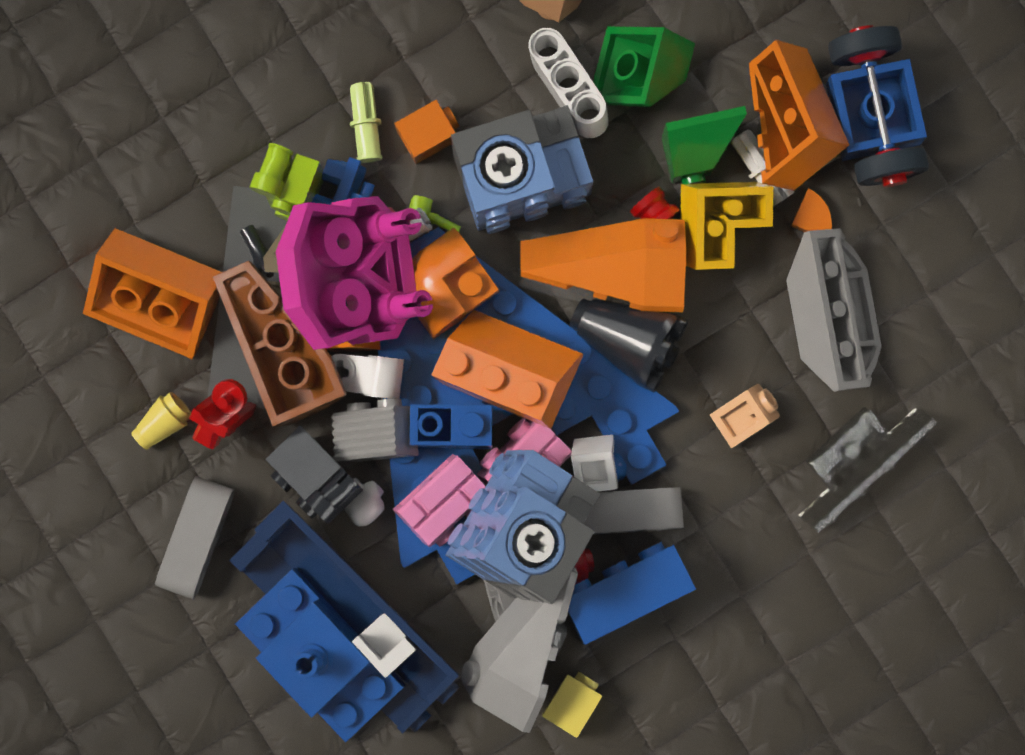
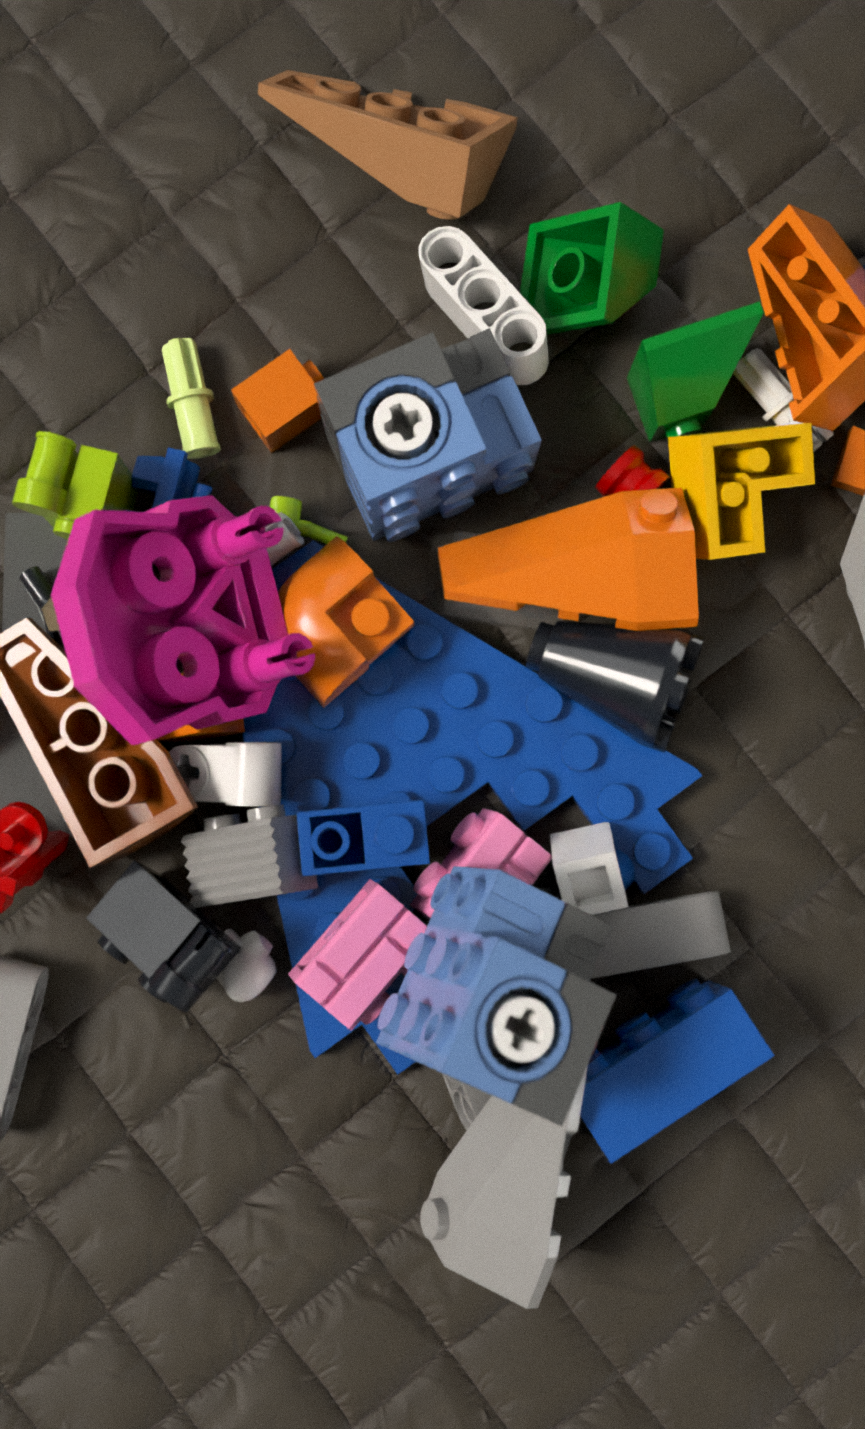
camera: 10 degrees left, 0 degrees up
dark blue panel [229,501,460,734] -> none
blue brick [235,567,406,743] -> none
white panel [352,613,418,678] -> none
orange slope [431,310,583,429] -> none
light yellow brick [542,672,602,738] -> none
light nougat bracket [710,384,780,448] -> none

